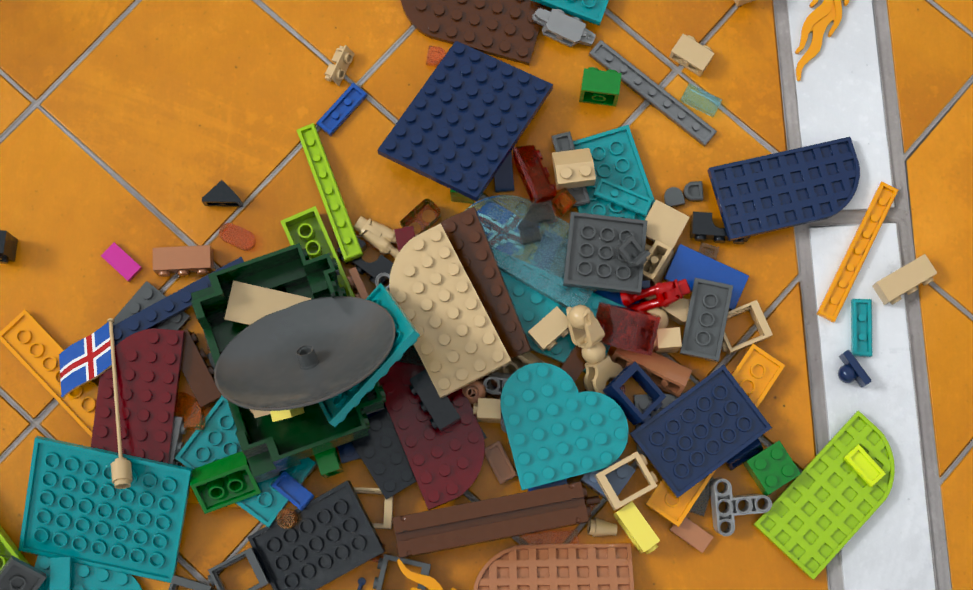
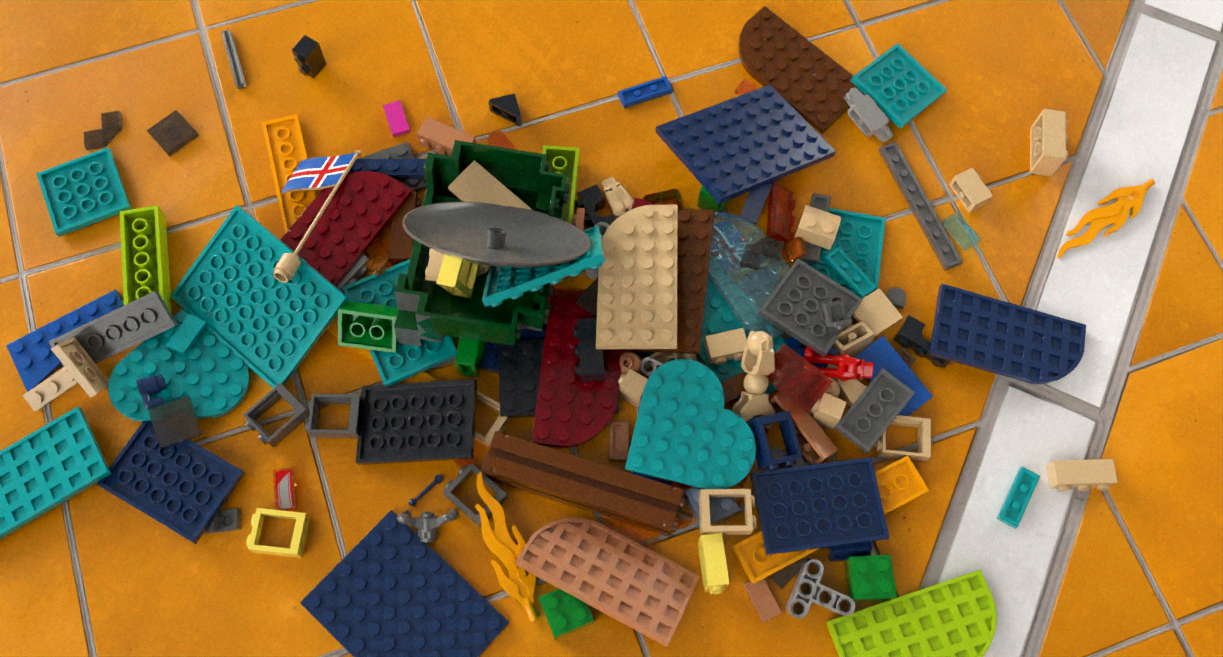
camera: 25 degrees right, 10 degrees down
blue tile [271,470,315,511] -> none
clear orange tile [276,509,298,529] -> none
lime tile [297,123,364,262] -> none
tan hinge [324,45,354,86] -> none
green brick [579,67,622,107] -> none
tan cone [587,517,618,537] -> none
dark grey tile [683,181,703,202] -> none
light orange tile [816,181,898,323] -> none
dark blue tile [838,350,872,388] -> none
neon yellow tile [843,444,886,487] -> none

